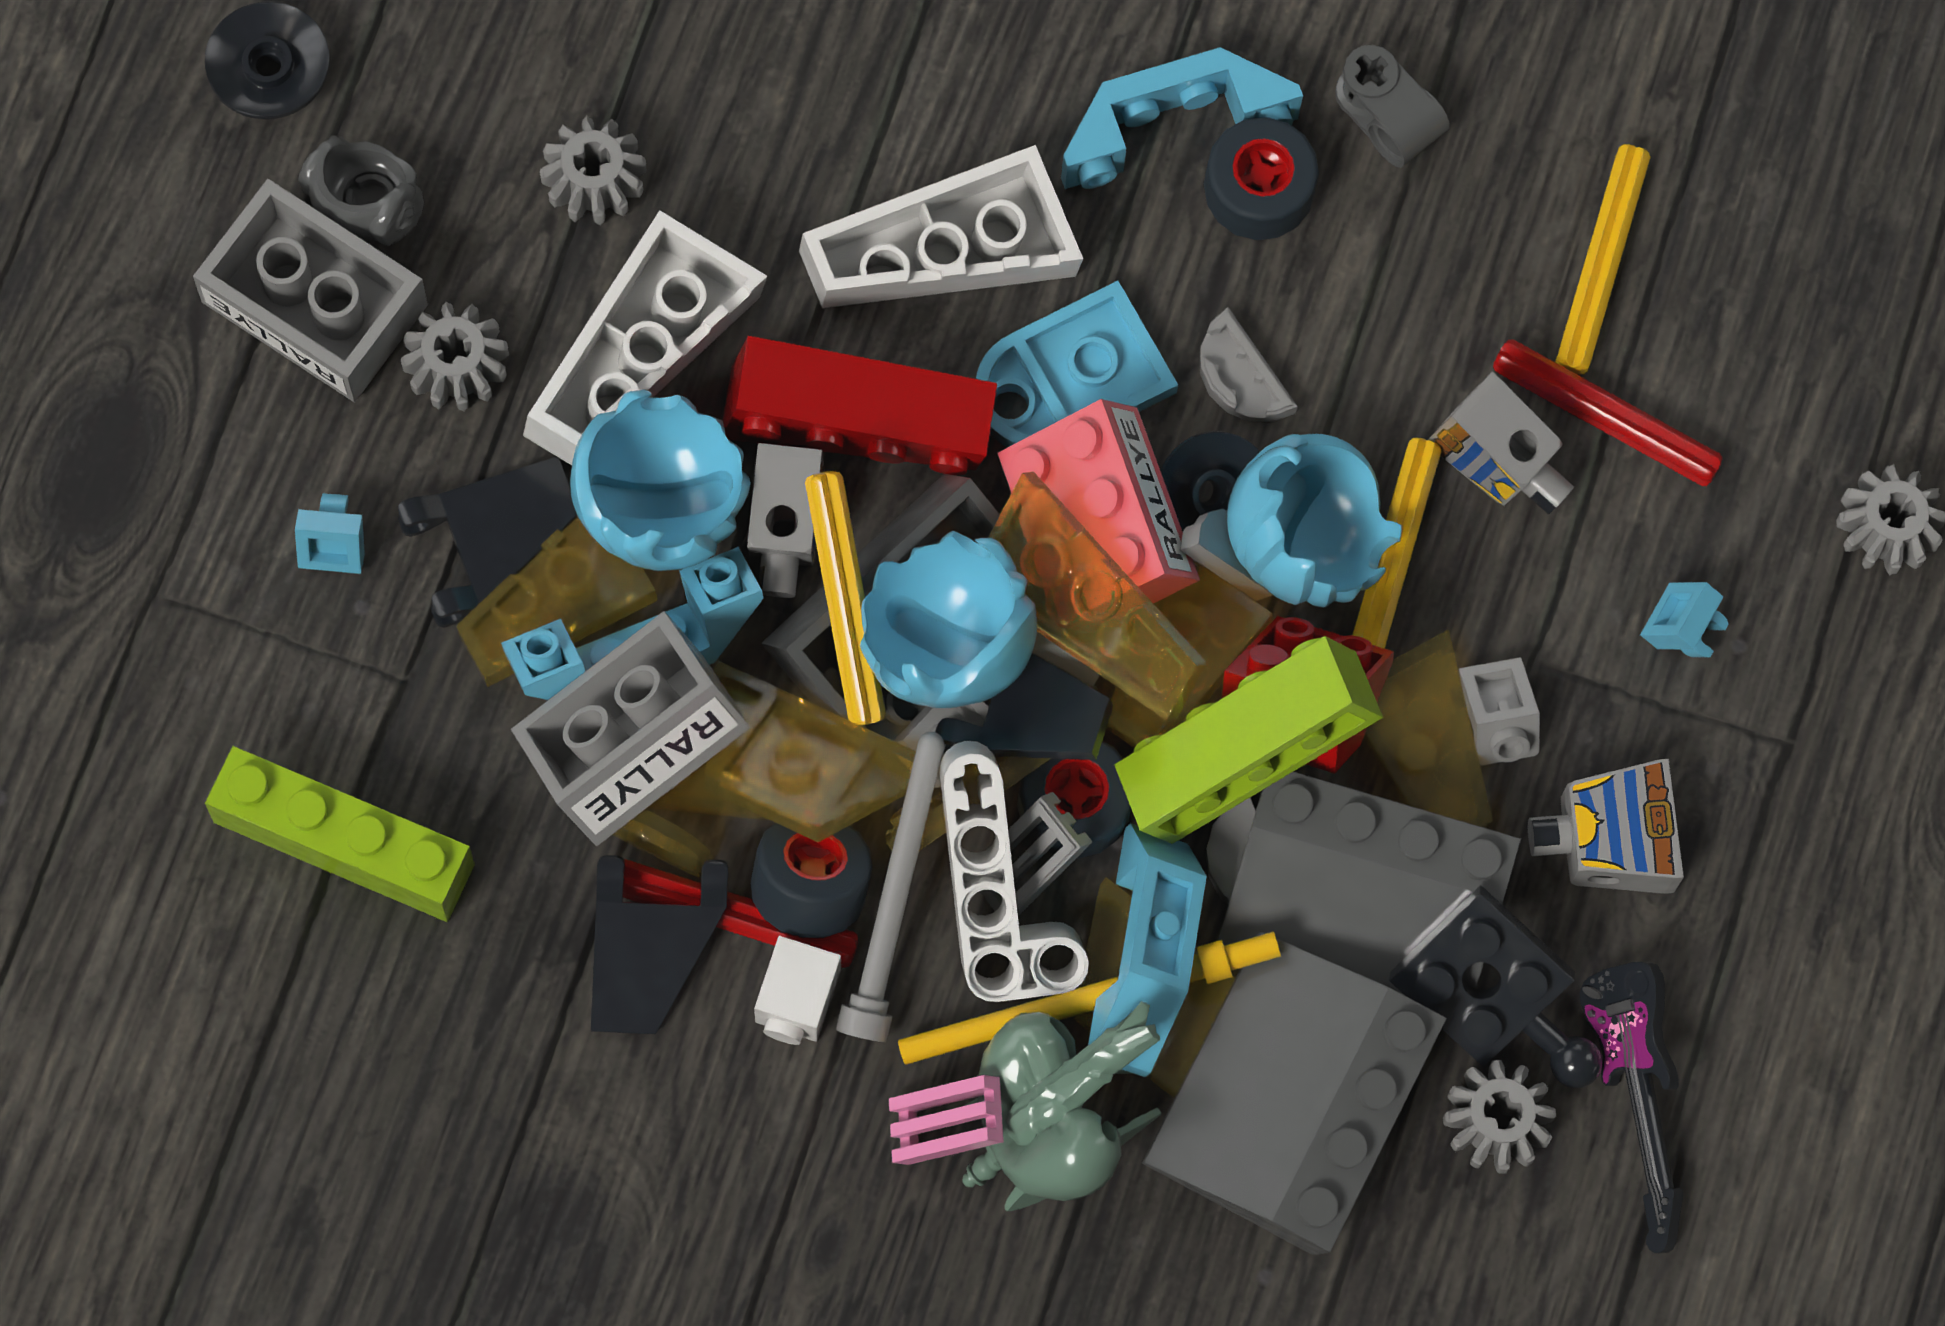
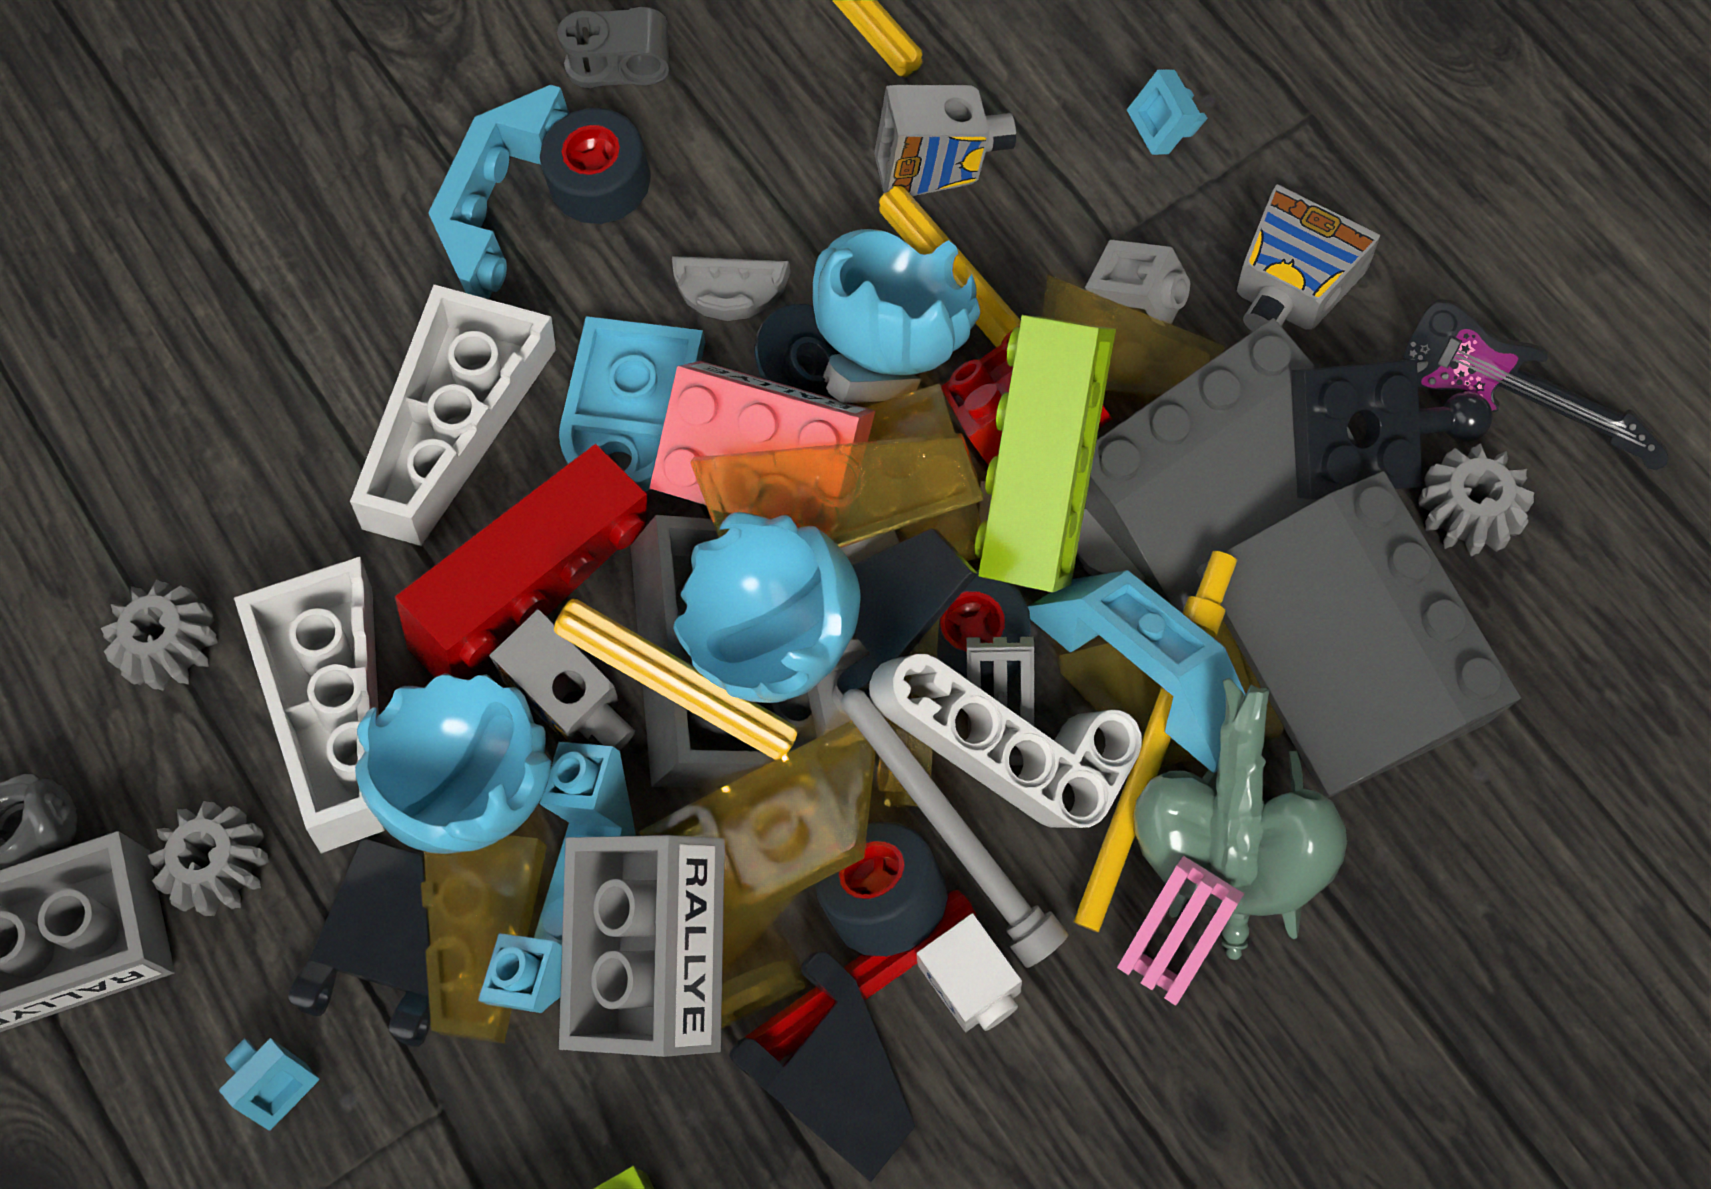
camera: 40 degrees left, 5 degrees down
red axle [1493,339,1723,486] -> none

